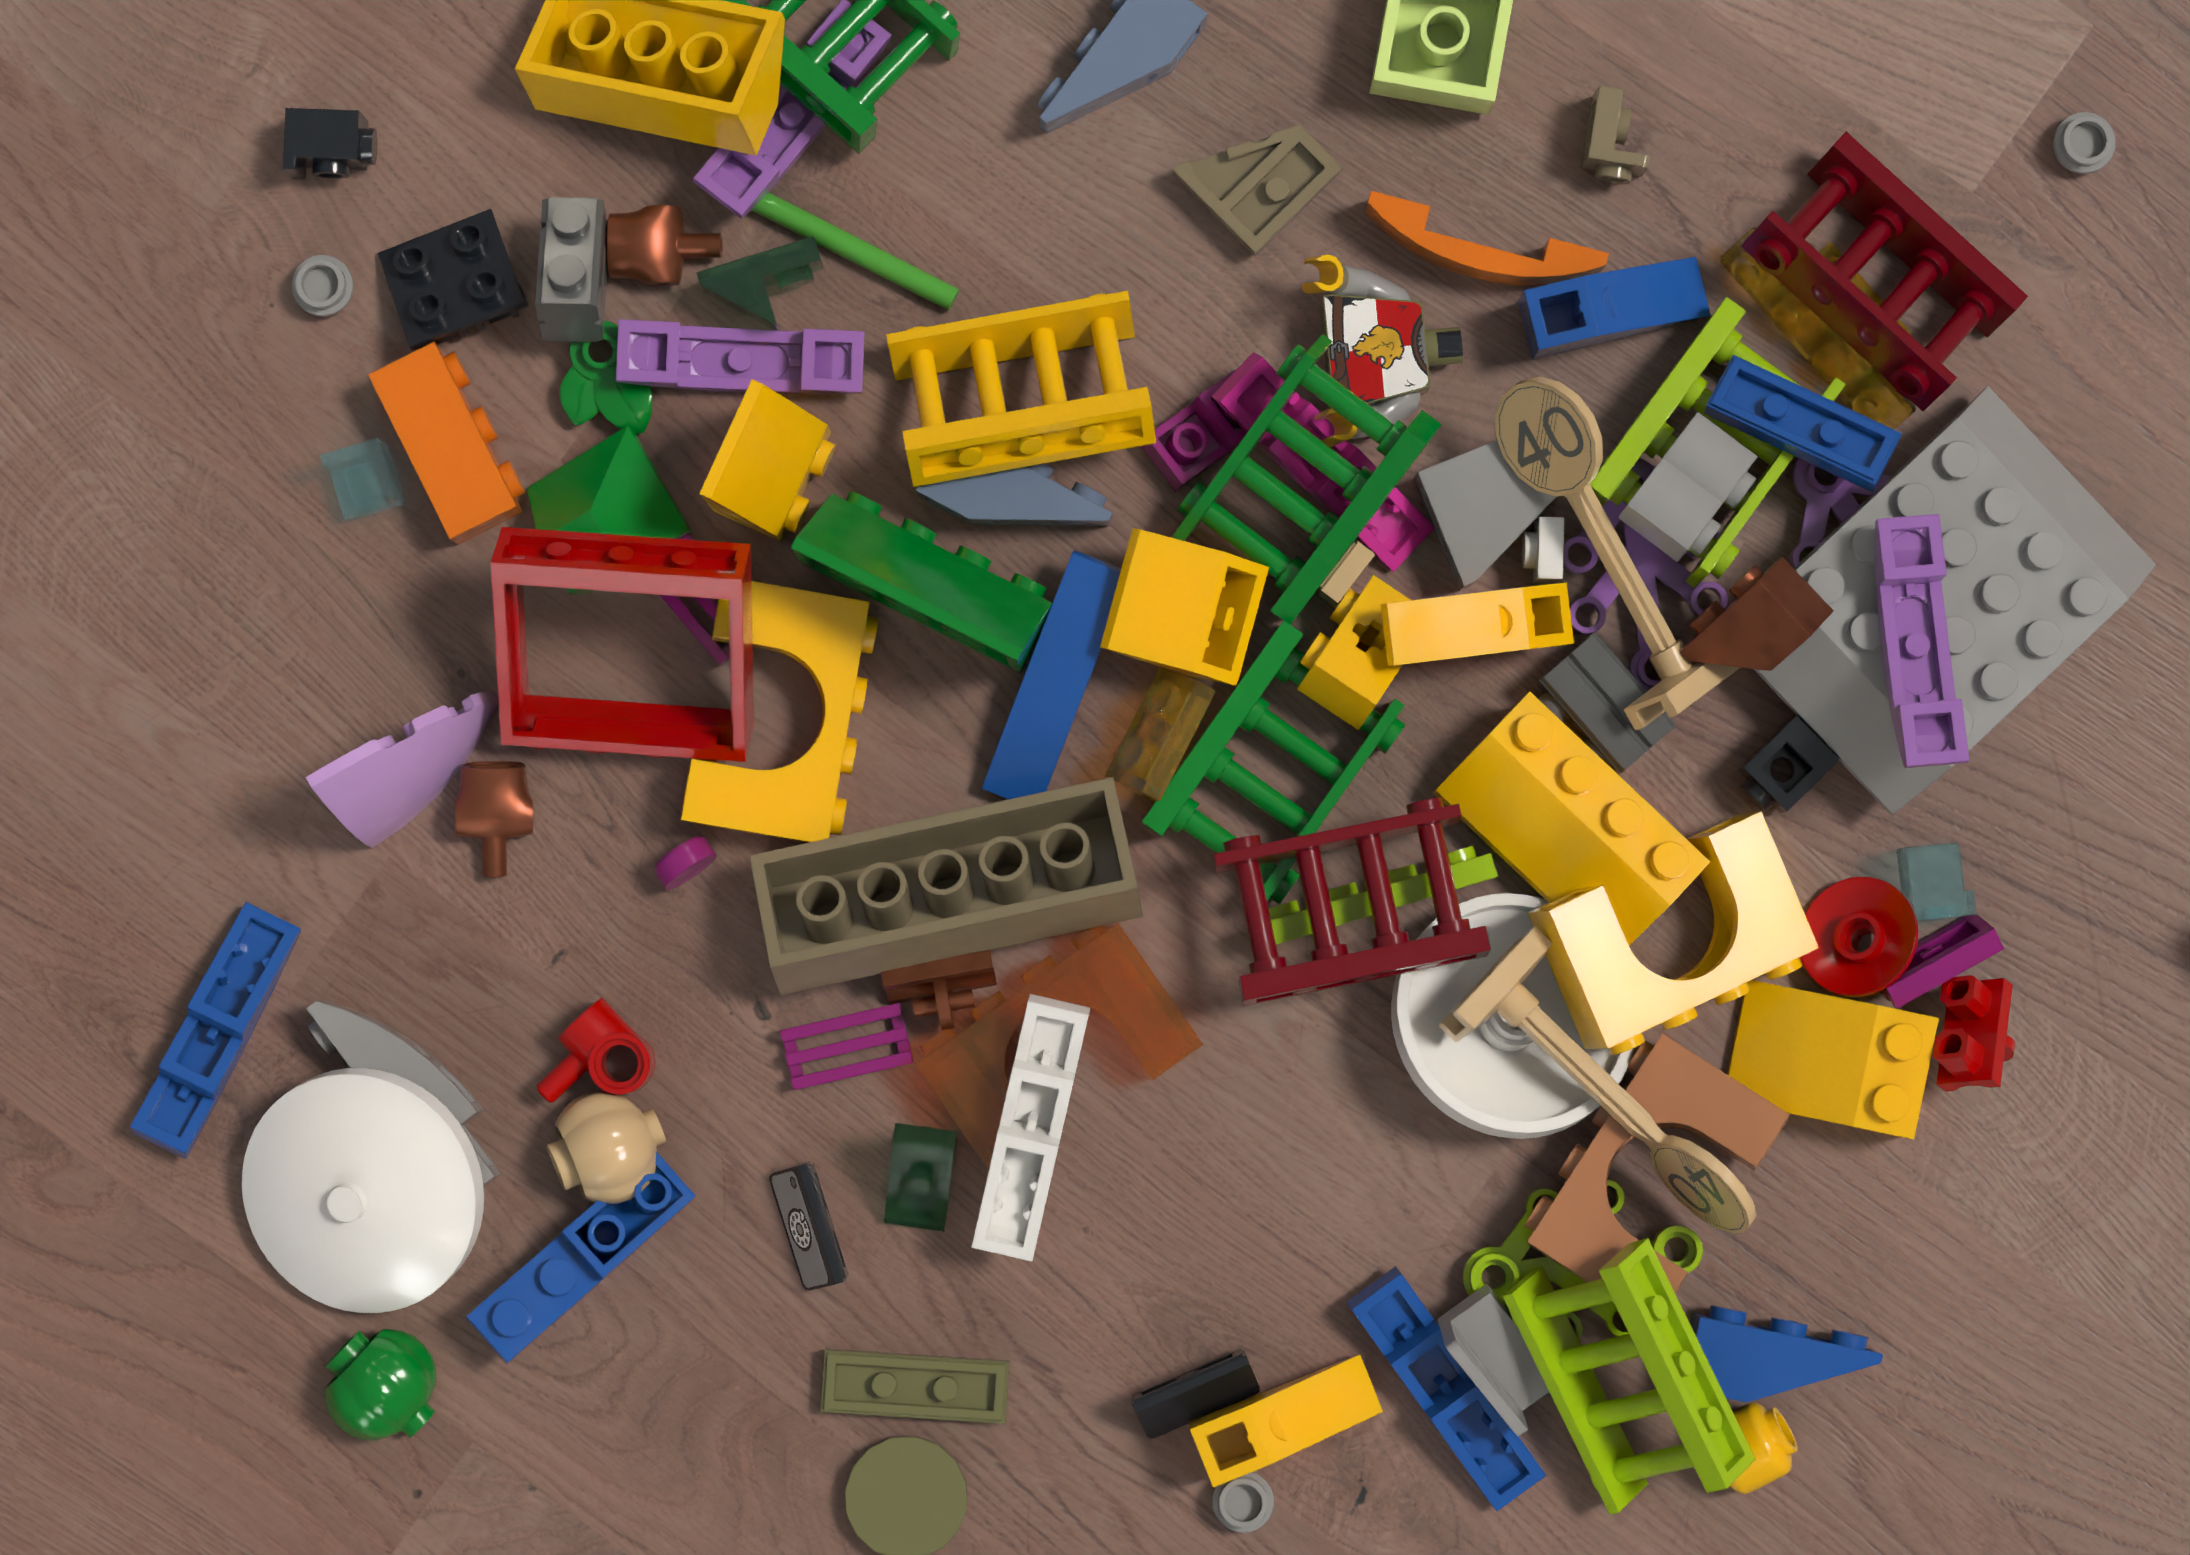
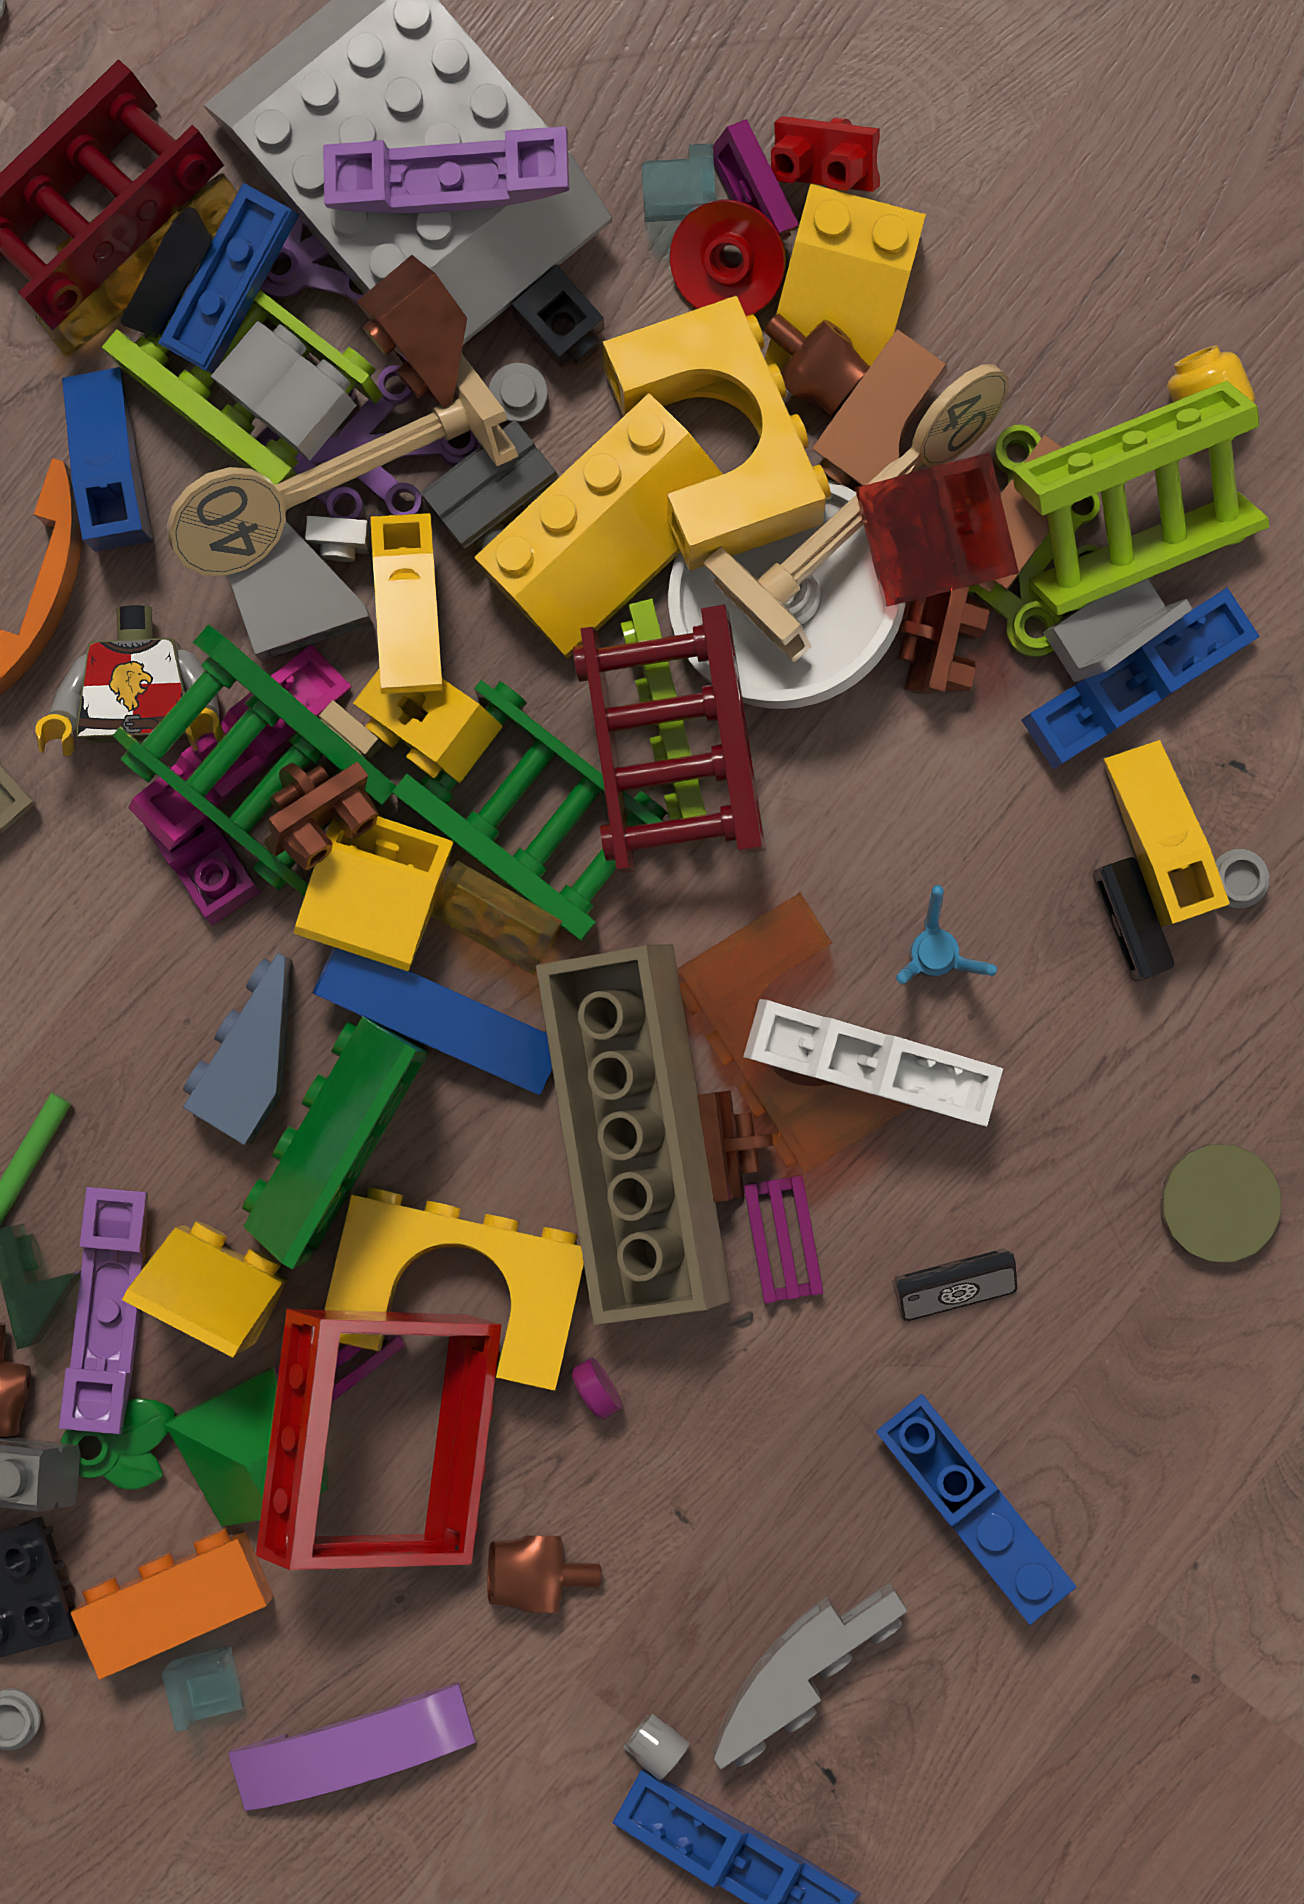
camera: 90 degrees left, 0 degrees up
white dish [242,1068,484,1313] -> none
lavender brick [305,691,499,848] -> none
green plant [324,1329,437,1441] -> none
red piece [536,997,656,1103] -> none
tan plant [547,1091,666,1205] -> none
olive tile [821,1348,1010,1424] -> none
clear green slope [884,1123,958,1232] -> none
yellow fence [886,290,1156,487] -> none
blue slope [1690,1305,1883,1403] -> none
none -> black slope [120,206,212,338]
none -> medium lavender slope [228,1682,476,1811]
none -> copper hips [264,762,378,870]
none -> light grey plate [489,363,548,423]
none -> light grey hose [623,1713,690,1781]
none -> copper piece [763,313,870,417]
none -> clear red slope [855,452,1019,607]
none -> copper hips [895,583,990,694]
none -> dark azure plant [896,885,998,984]

